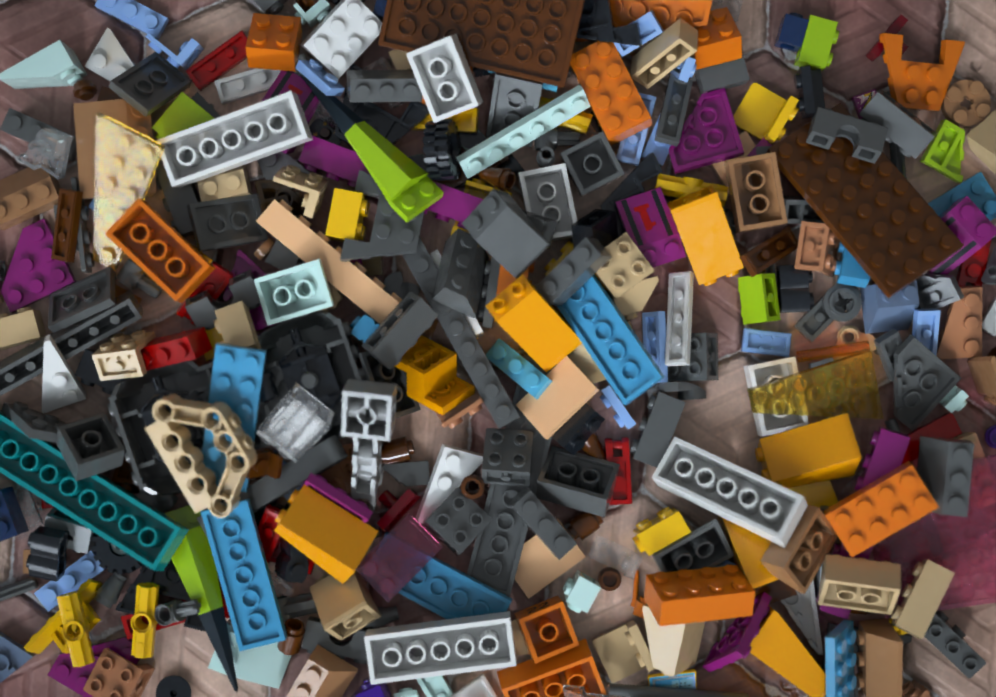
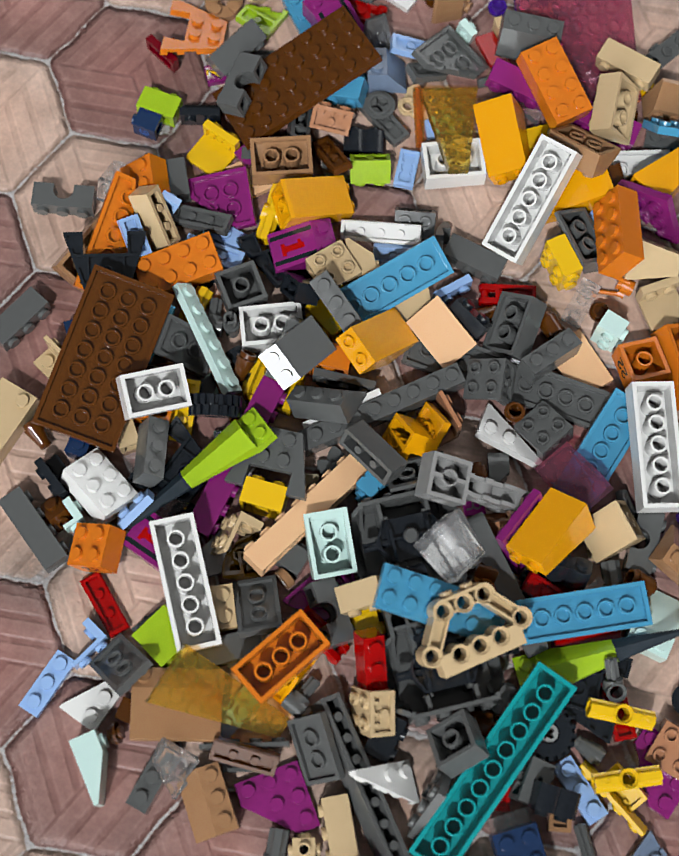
camera: 90 degrees left, 15 degrees down
white tile [214,54,306,105] -> none
dark red tile [376,488,421,532] -> none
medium azure plate [486,338,552,400] -> none
nougat wing [937,285,982,360] -> none

